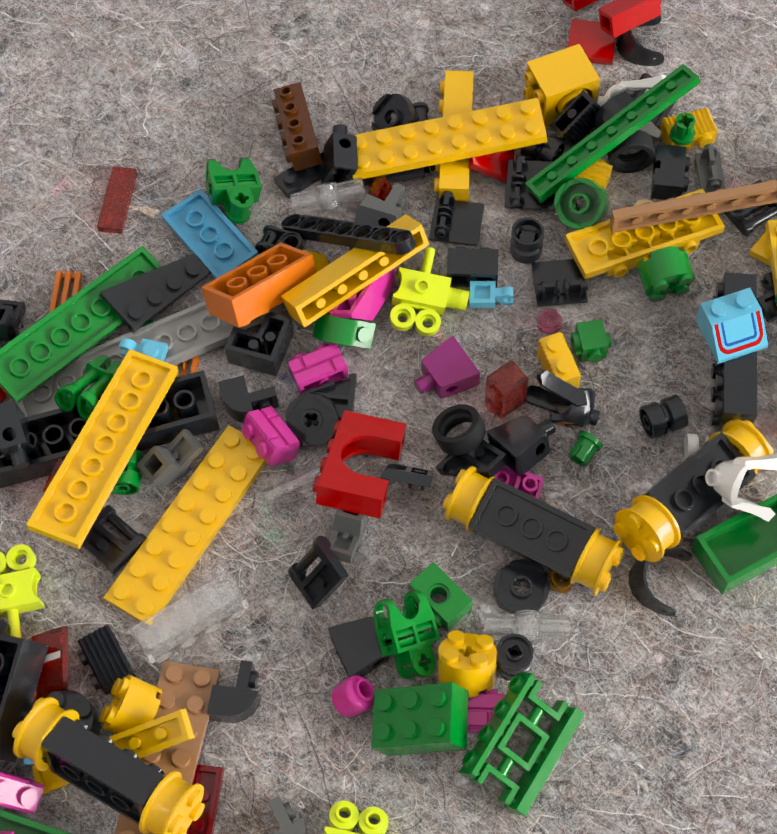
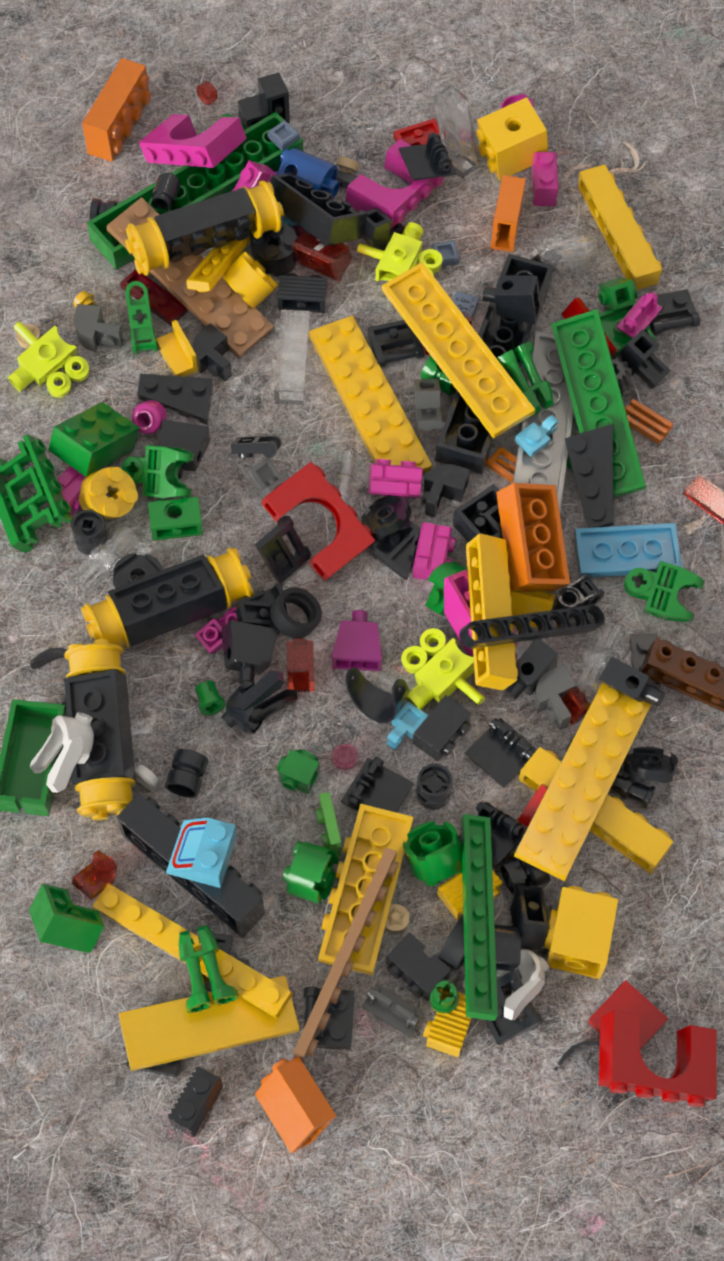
camera: 120 degrees right, 0 degrees up
yellow brick [537,332,581,388] -> none
none -> green piece [125,281,157,355]
none -> black wing [137,374,213,425]
none -> yellow panel [156,320,198,377]
none -> bright green plate [315,792,342,856]
none -> black piece [345,667,410,723]
none -> sand blue tile [453,291,479,321]

